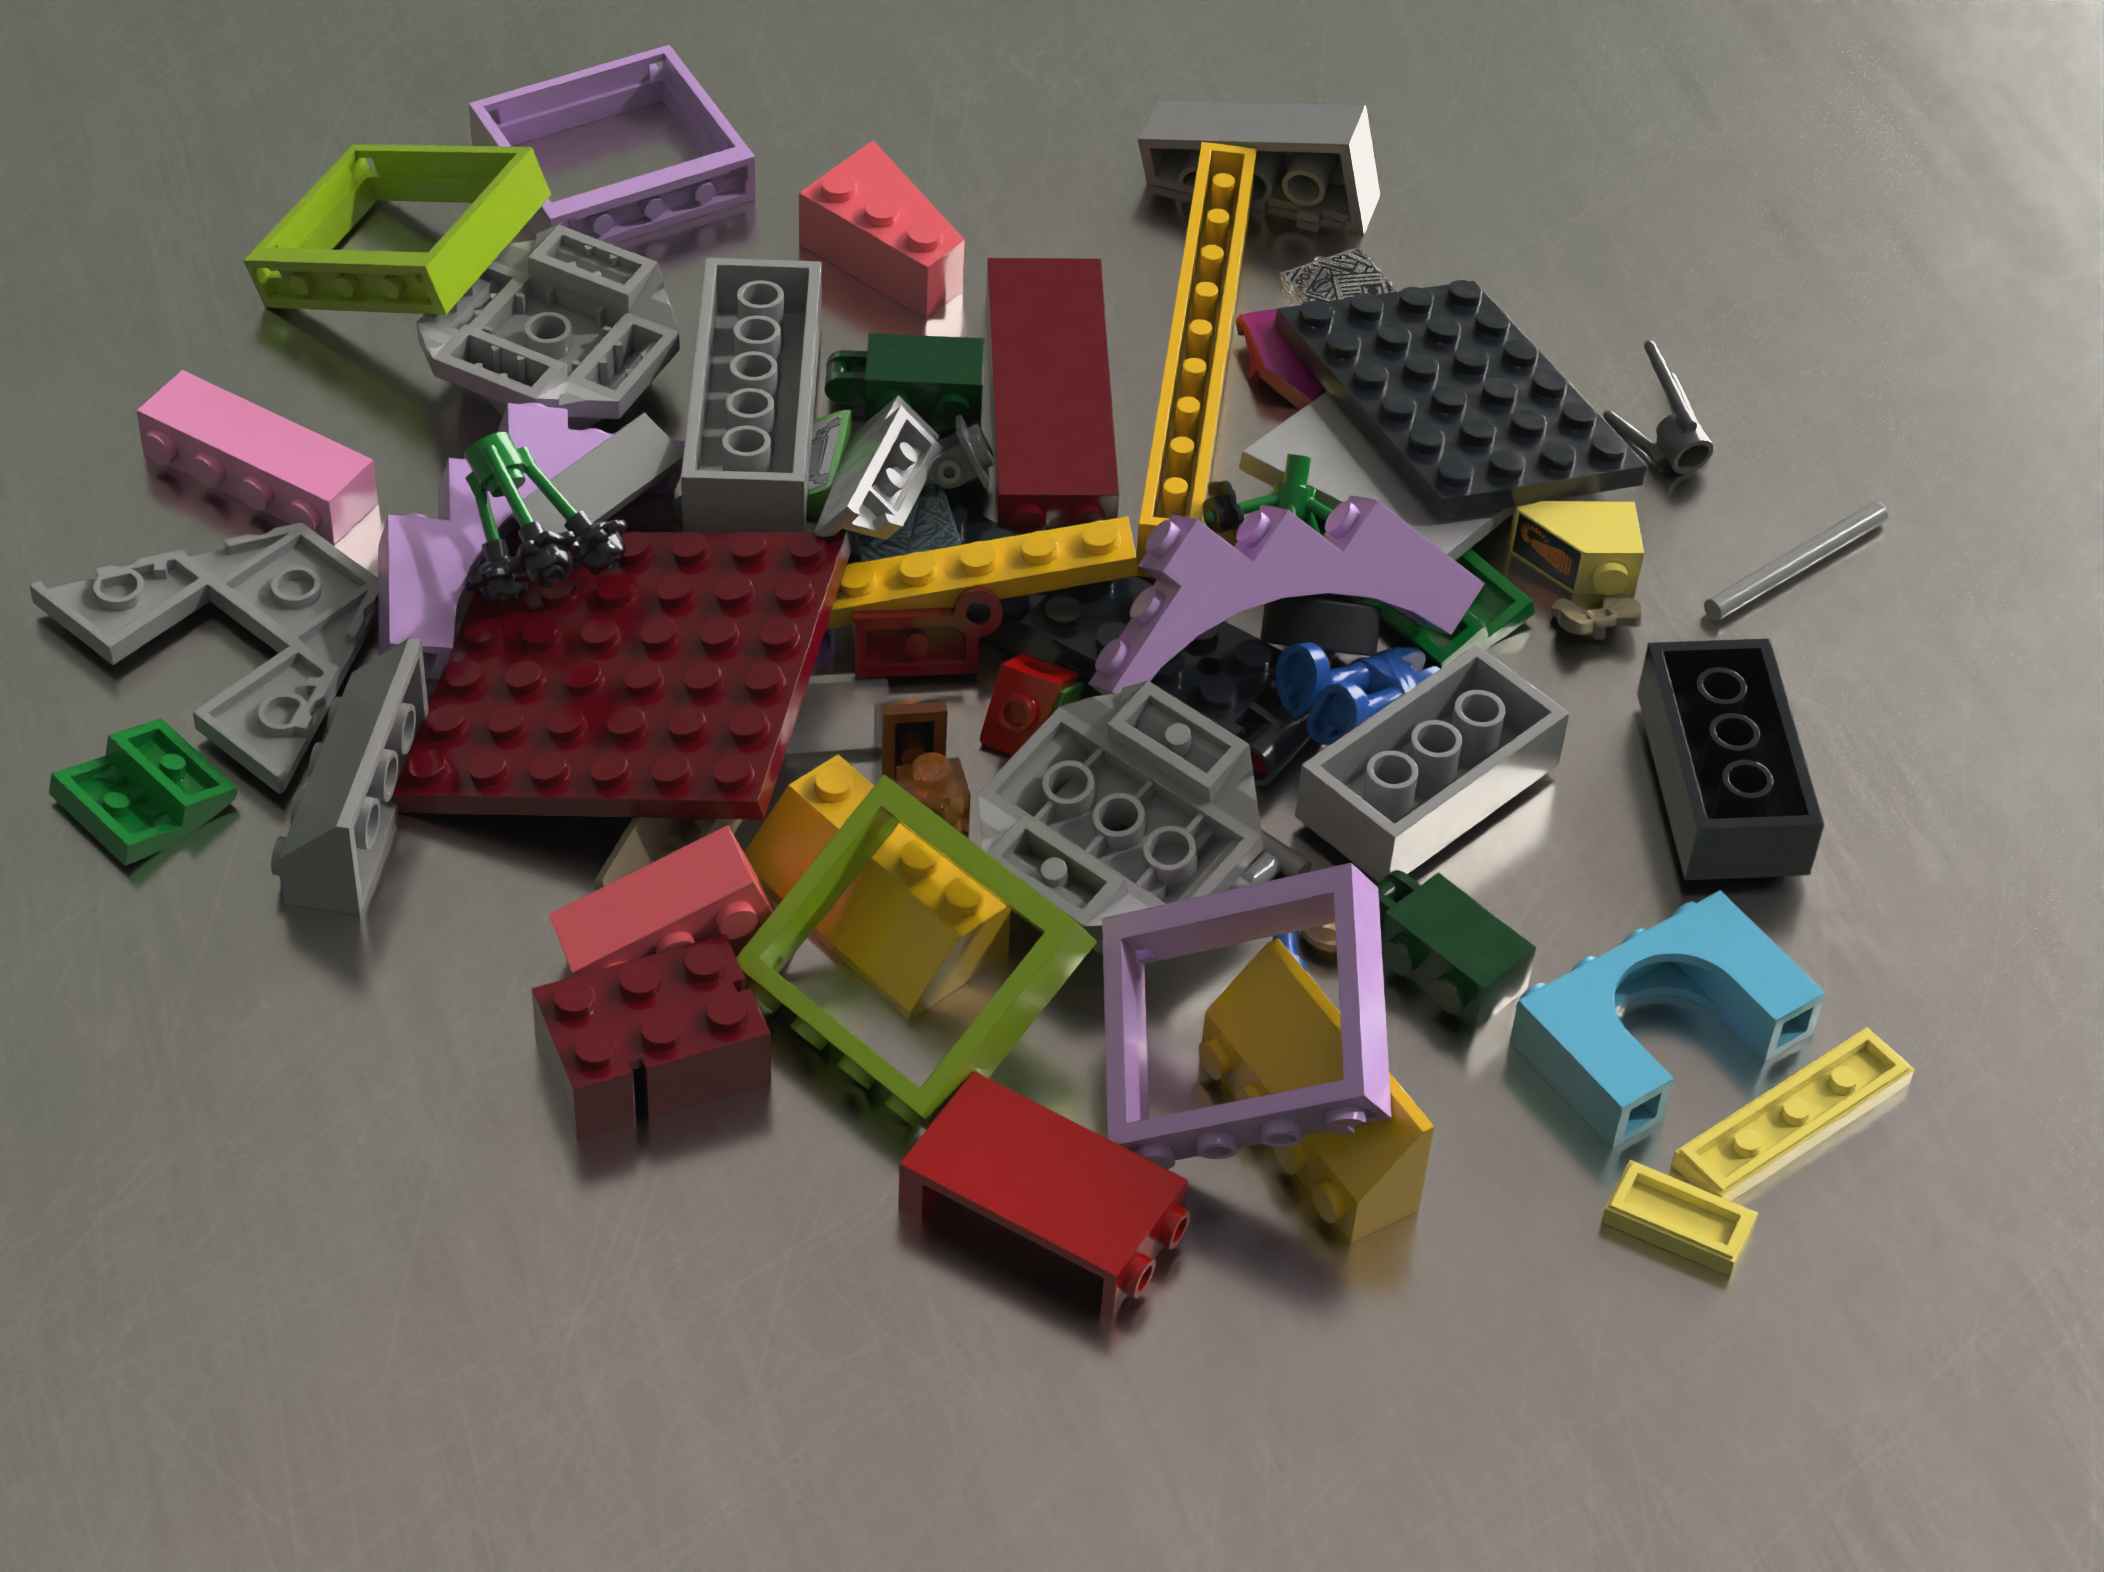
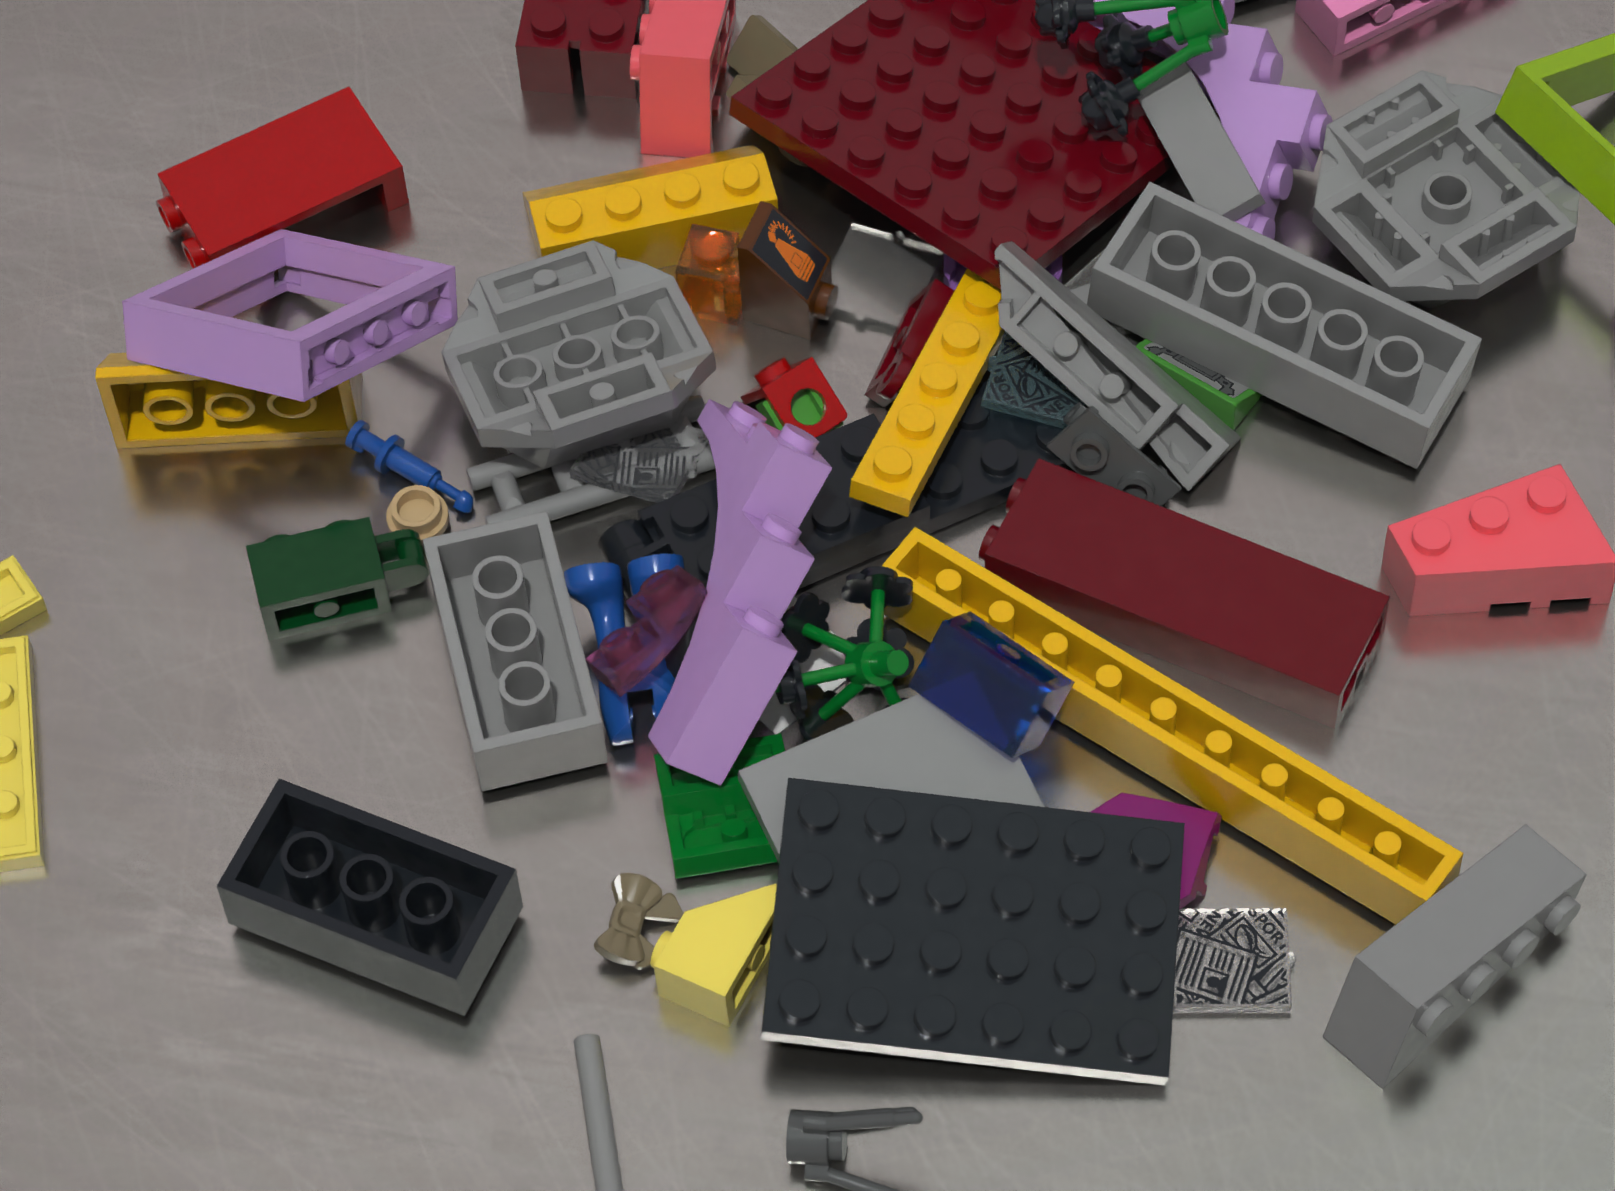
camera: 125 degrees right, 10 degrees up
lime window [736,774,1097,1128] -> none
dark green brick [824,333,985,428] -> none
medium azure arch [1510,890,1826,1149] -> none
none -> clear pink slope [585,565,708,697]
none -> clear blue panel [908,611,1075,758]

